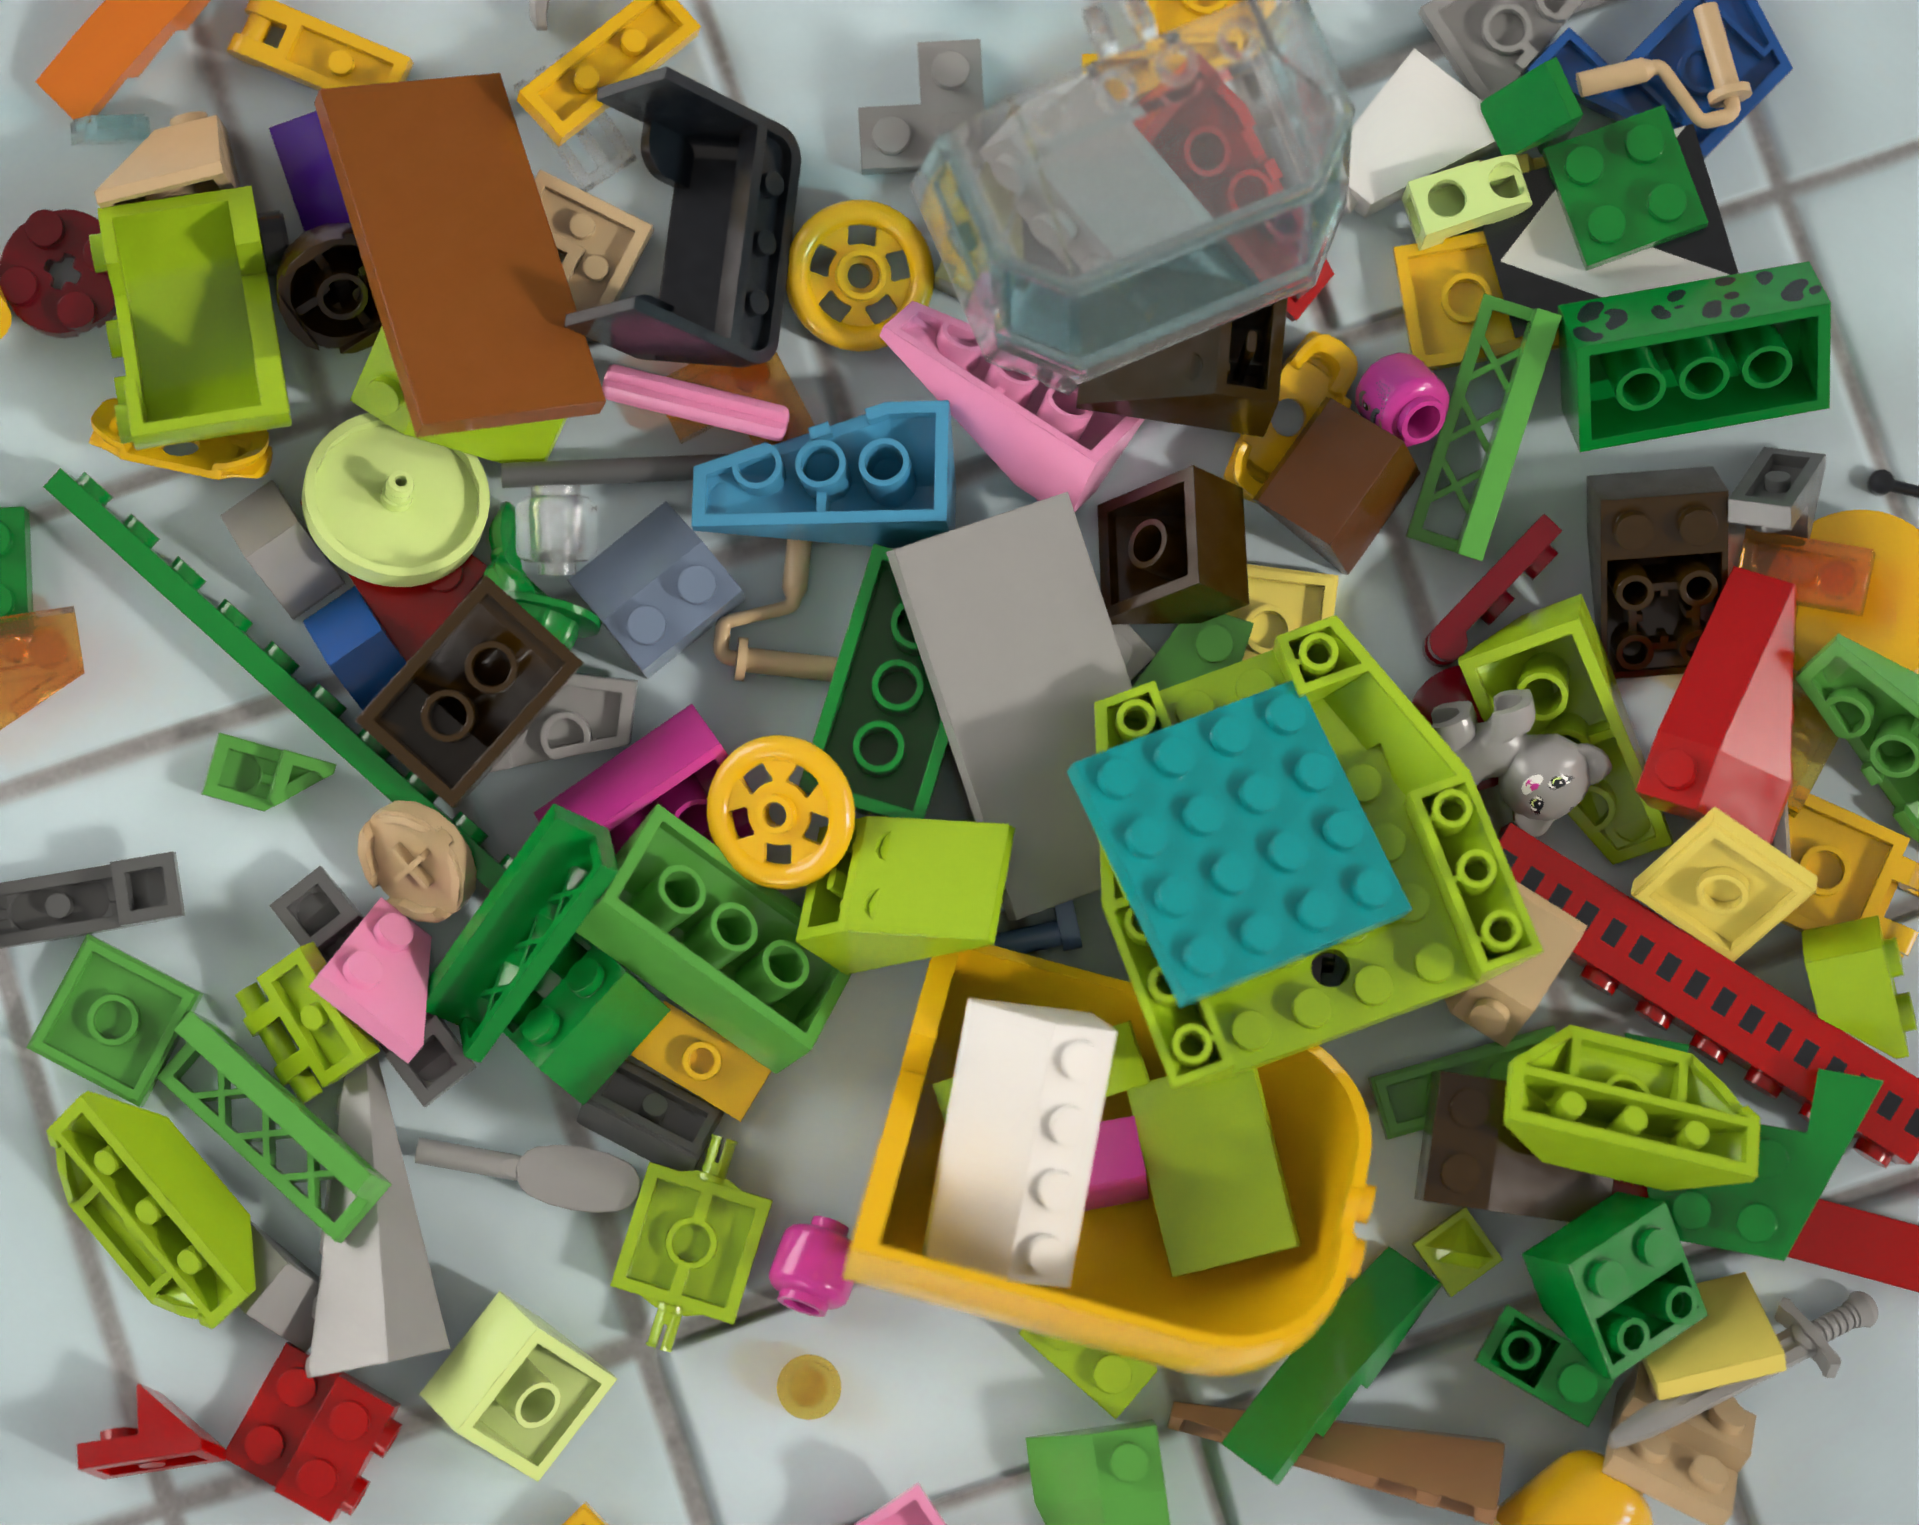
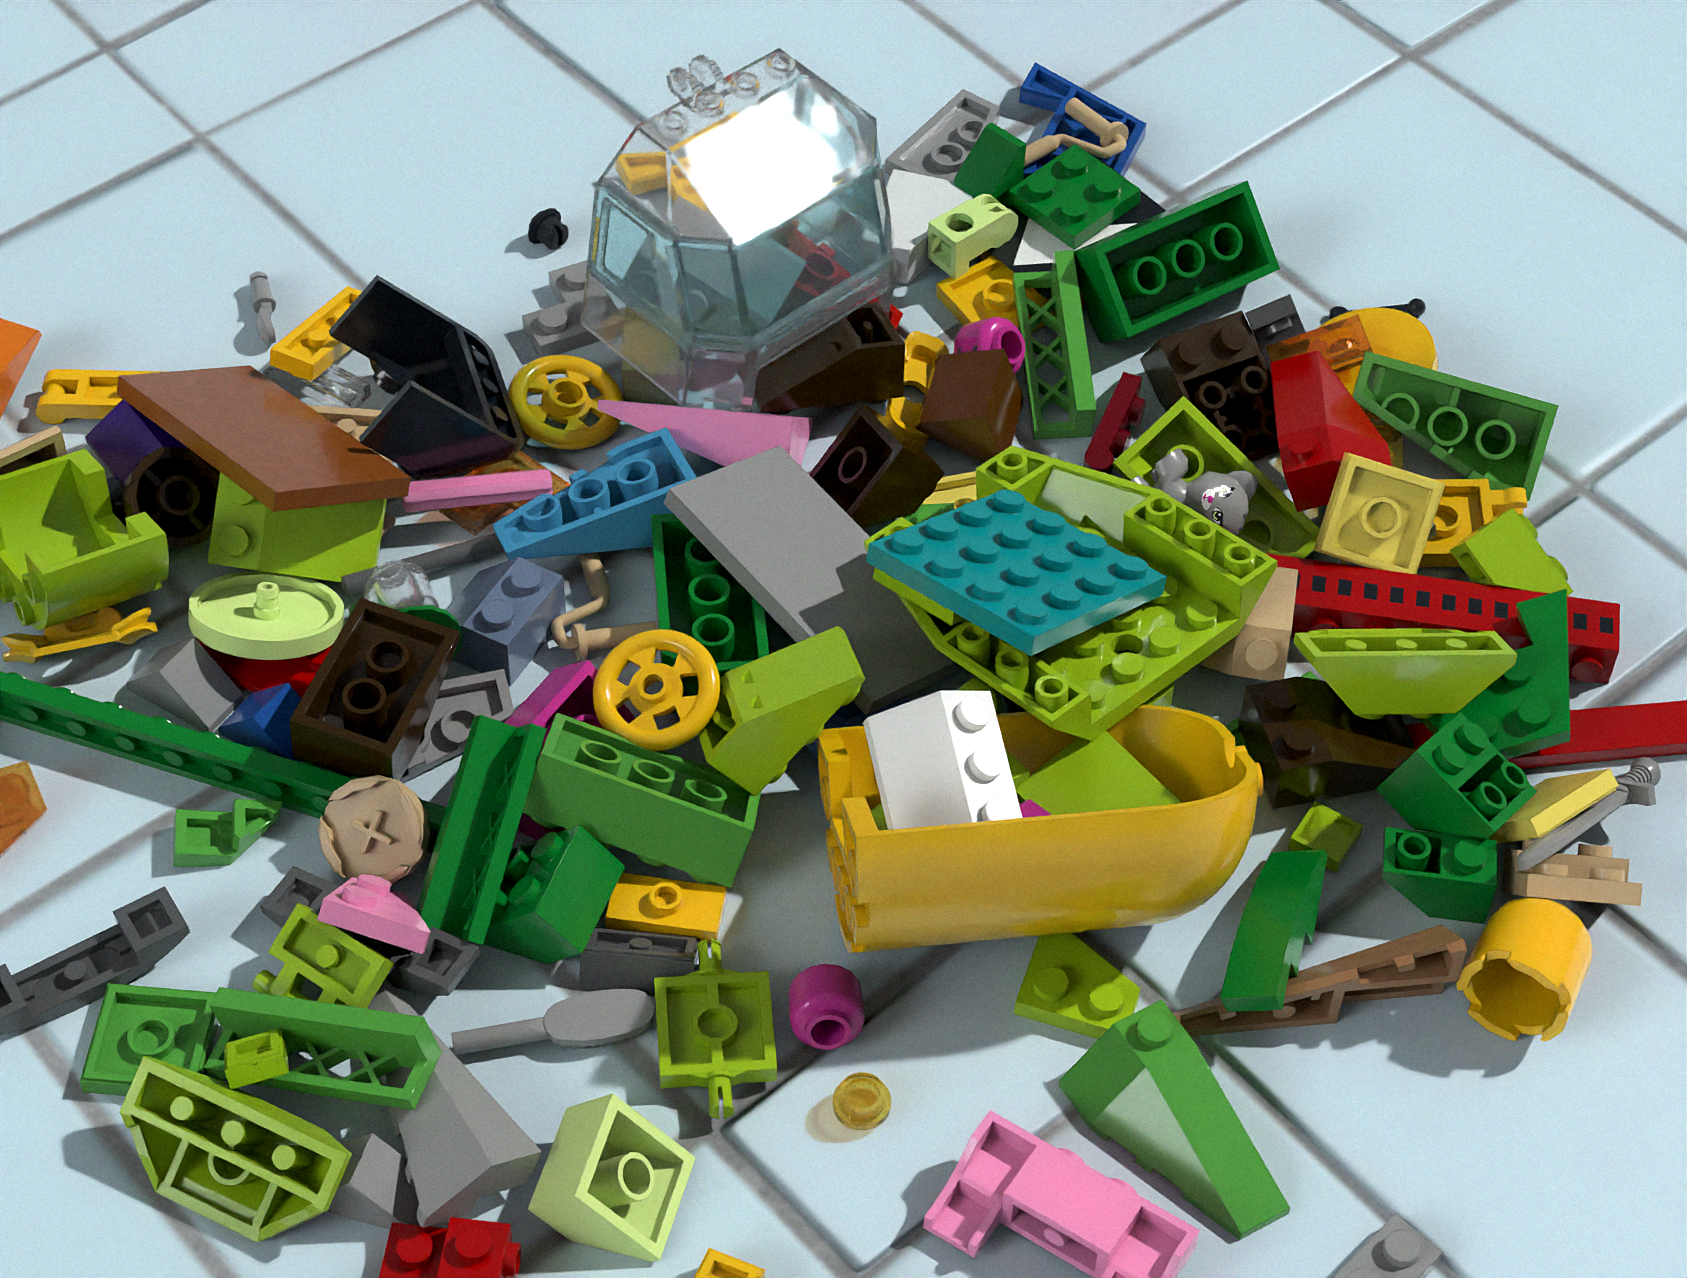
camera: 20 degrees left, 35 degrees down
none -> lime tile [224,1028,289,1090]

